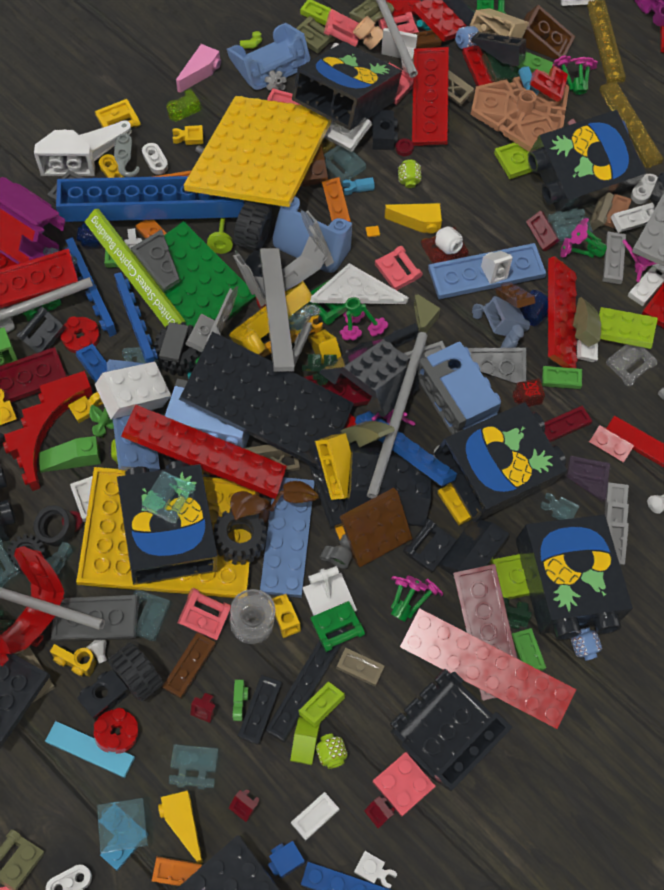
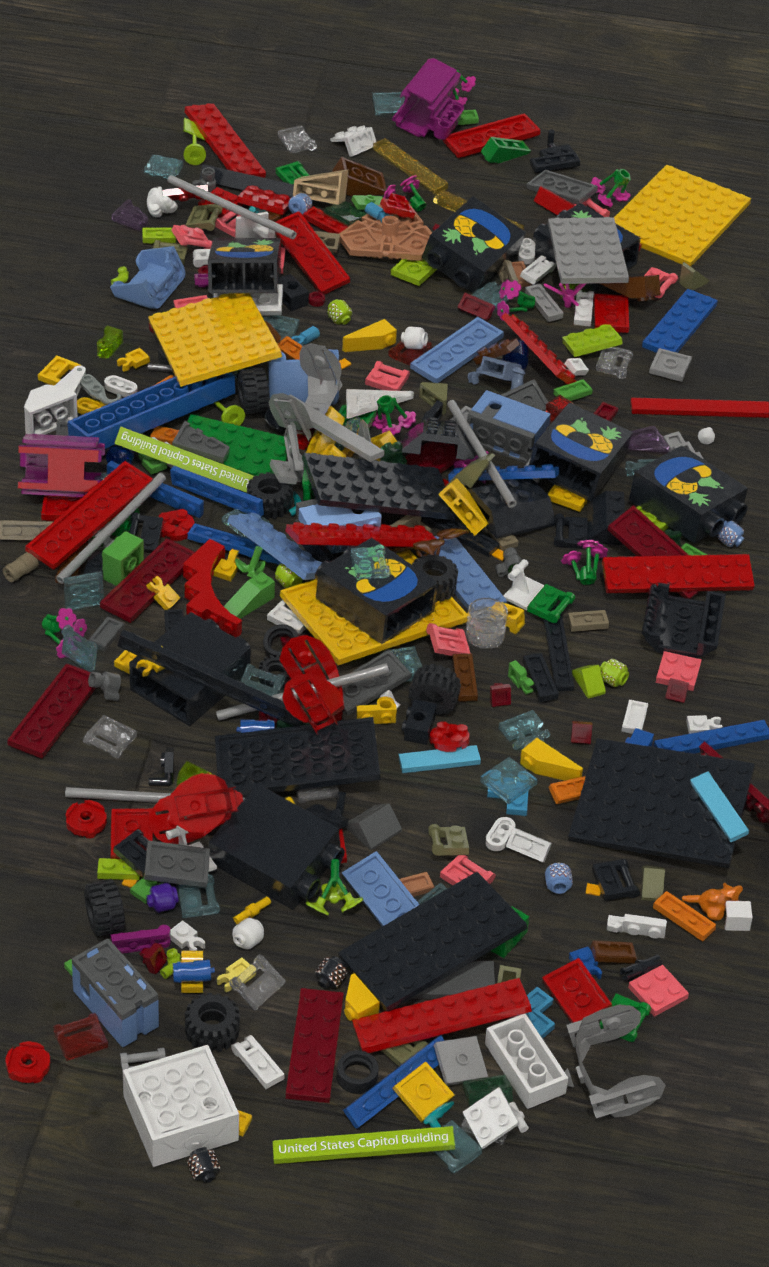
camera: 35 degrees left, 20 degrees down
white brick [95,362,171,419] -> none
dark grey tile [159,322,189,363] -> none
bright pink slope [176,44,221,93] -> none
light grey plant [264,71,286,90] -> none
lime plate [299,681,345,727] -> none
reddish brown plate [340,488,412,568] -> none
light nougat wheel [353,16,383,50] -> none
black slope [471,32,526,67] -> none
white slope [481,251,513,284] -> none
olive slope [573,297,601,347] -> none
plate [589,425,634,463] -> none

